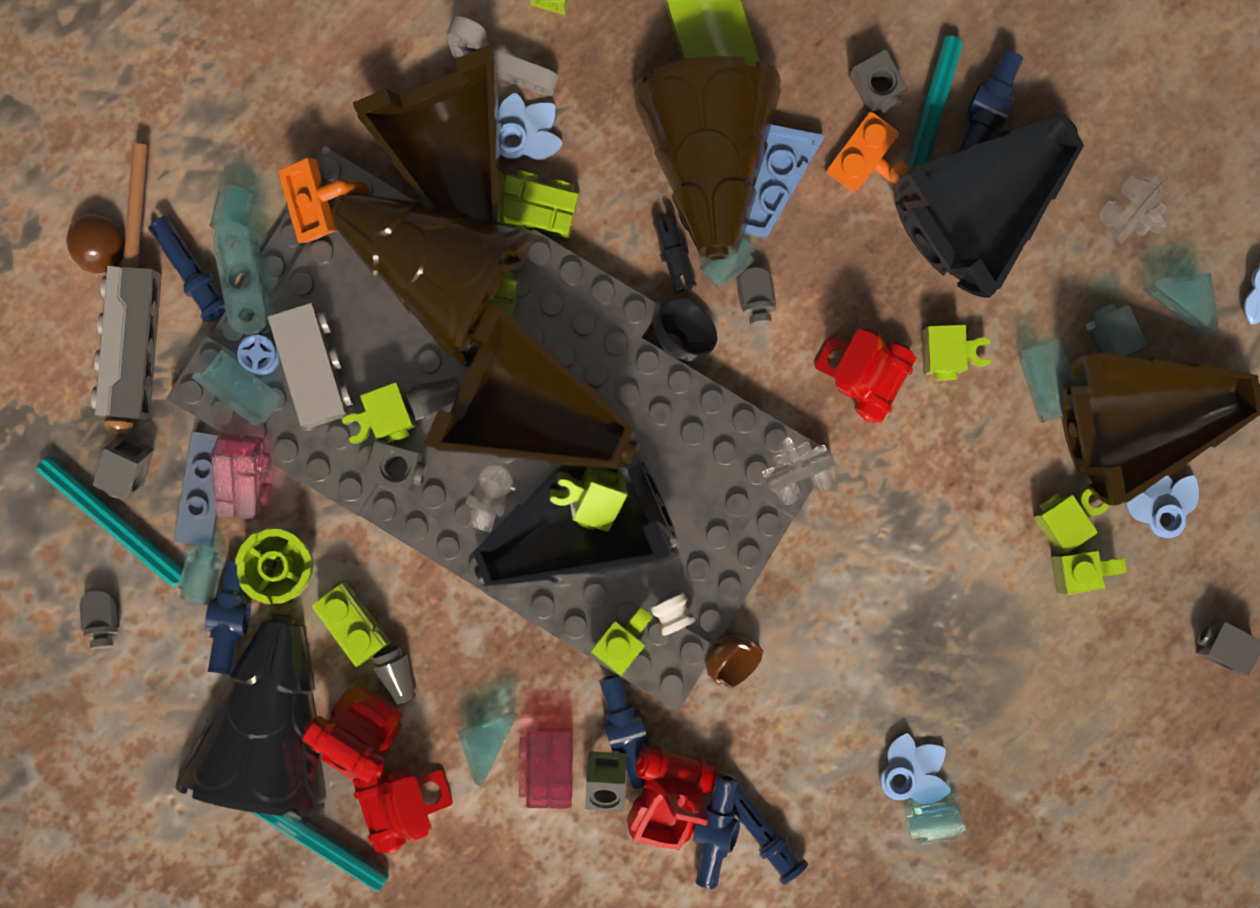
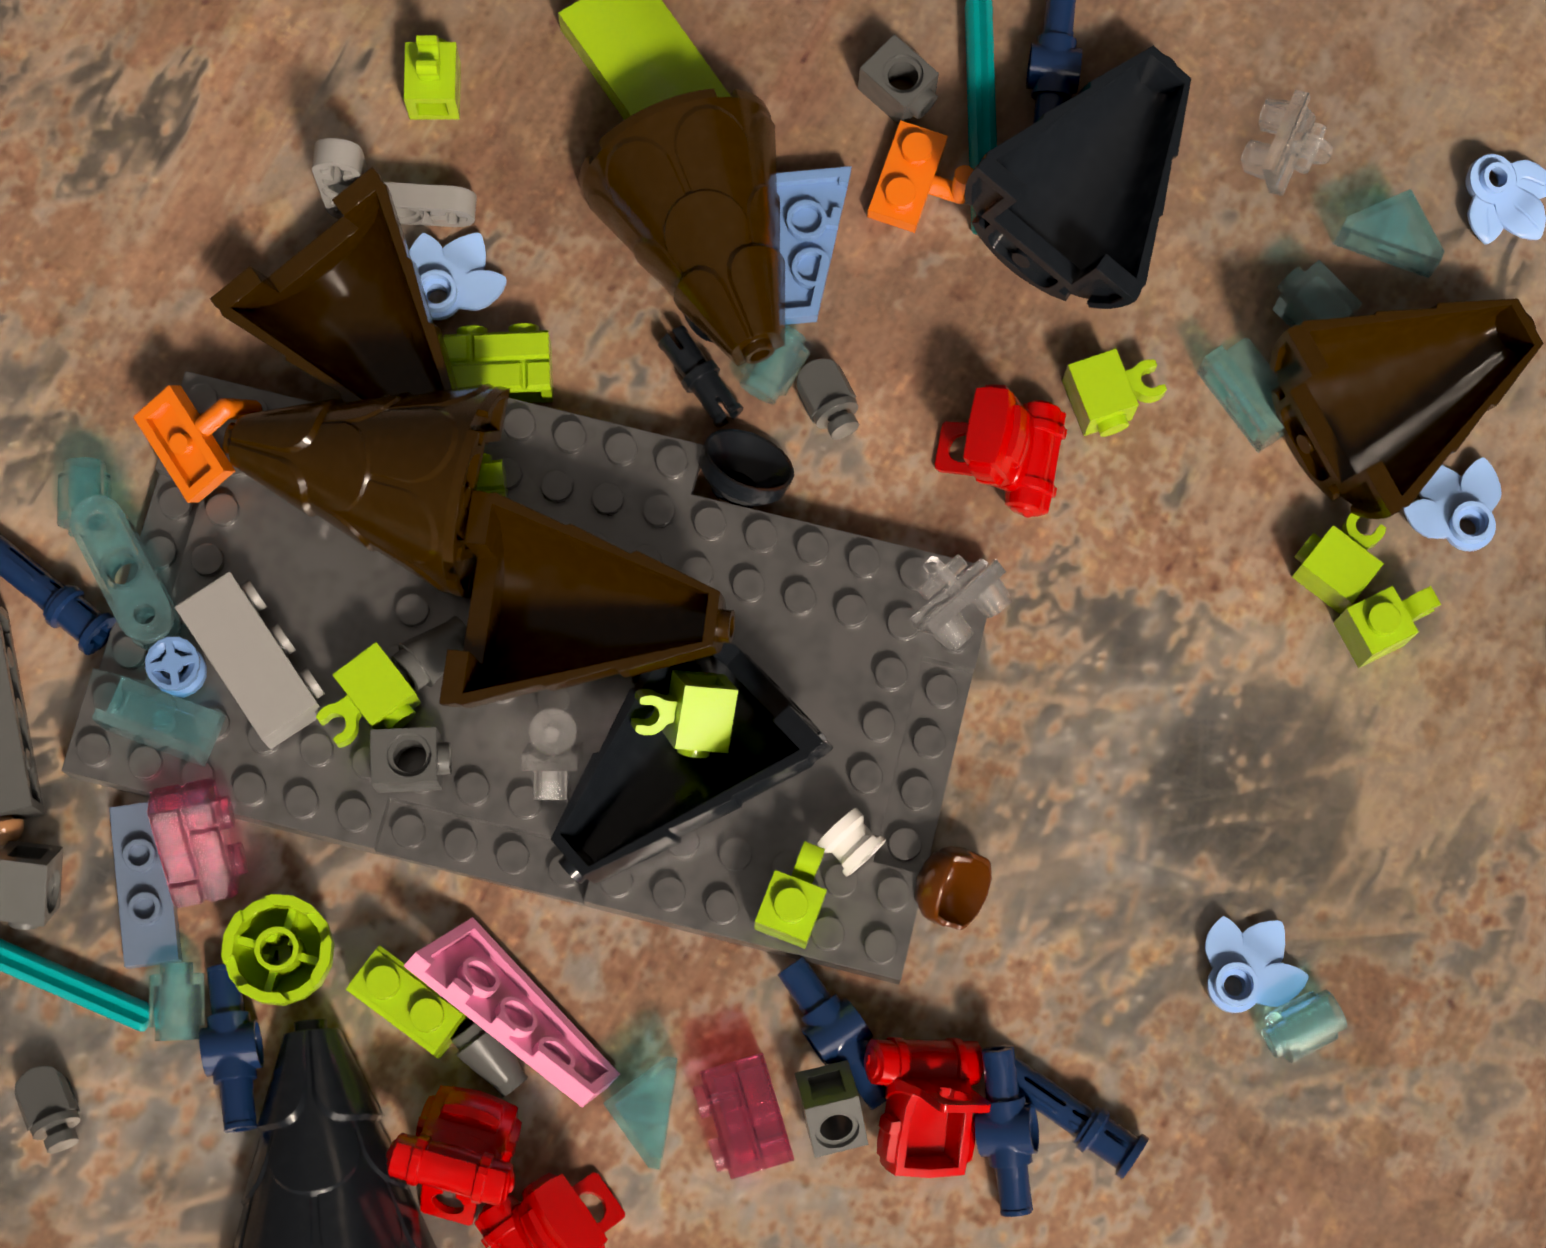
camera: 20 degrees left, 10 degrees down
none -> bright pink wing [404,917,620,1108]

